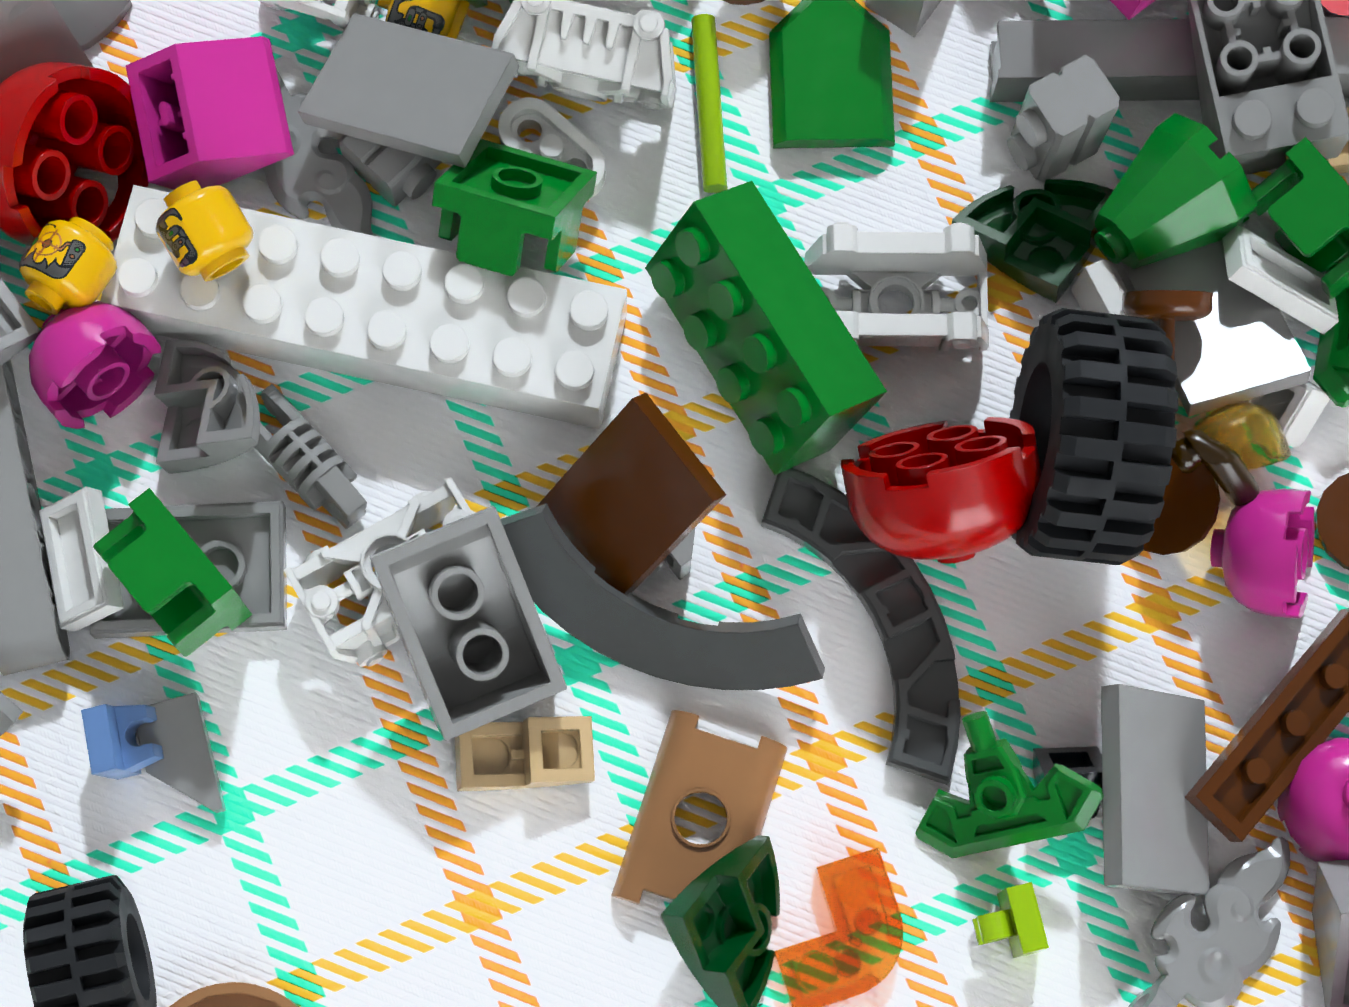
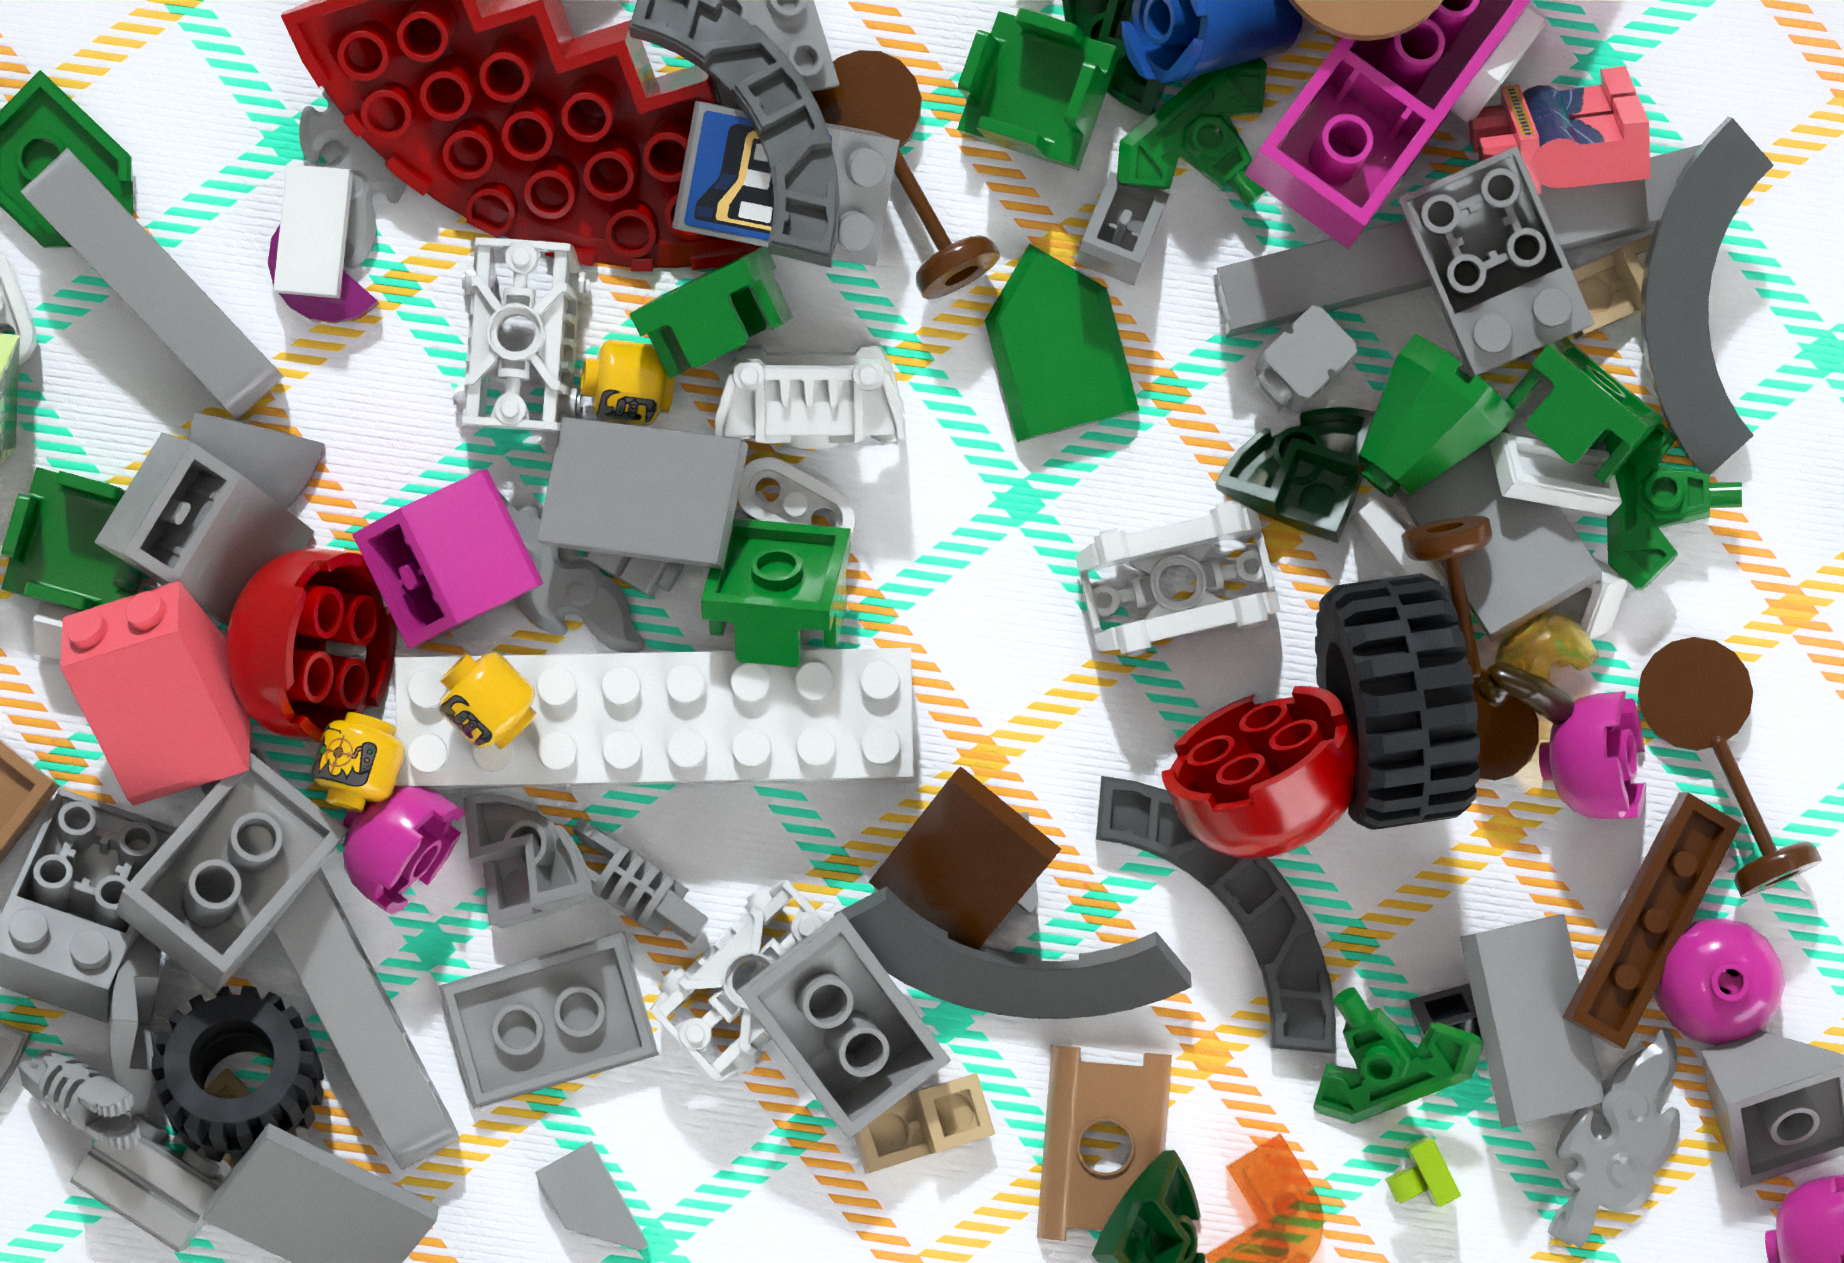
camera: 10 degrees left, 10 degrees up
white tile [39,486,124,632] -> none
medium blue tile [81,704,164,780] -> none
green panel [93,488,252,657] -> none
green brick [645,181,887,475] -> none
lime bar [691,14,728,193] -> none

